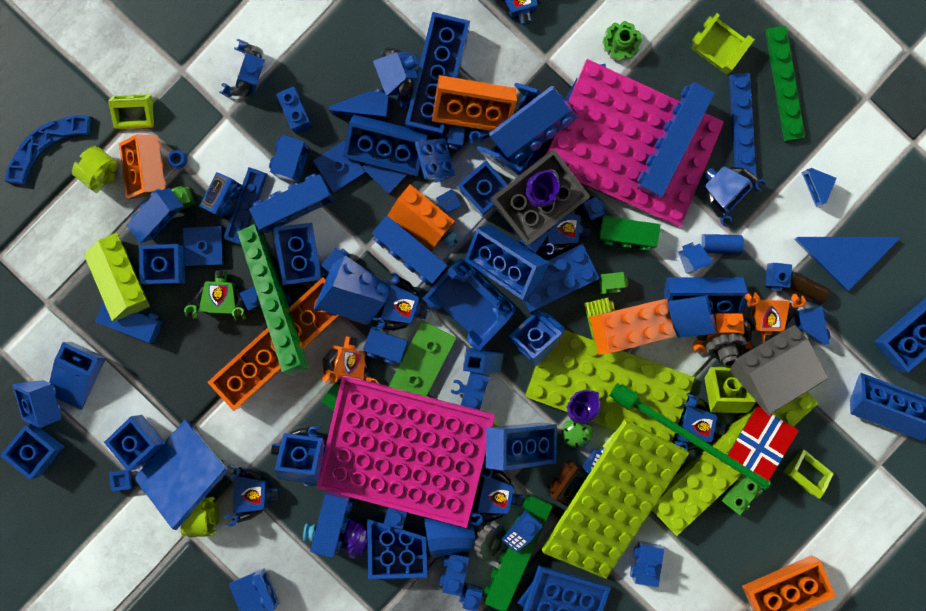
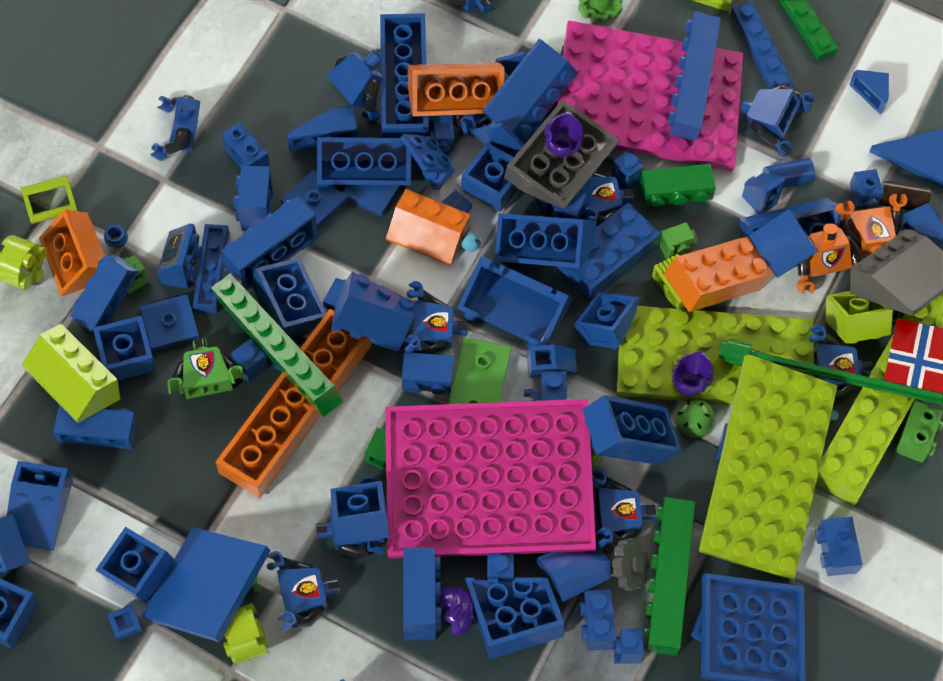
camera: 15 degrees left, 25 degrees down
medium azure bush [303,523,316,542] -> none
torso [322,336,379,384] -> none
blue brick [372,216,448,285] -> none
blue slope [501,509,542,552] -> none
reddish brown slope [548,460,589,507] -> none
dark grey plant [706,333,747,367] -> none

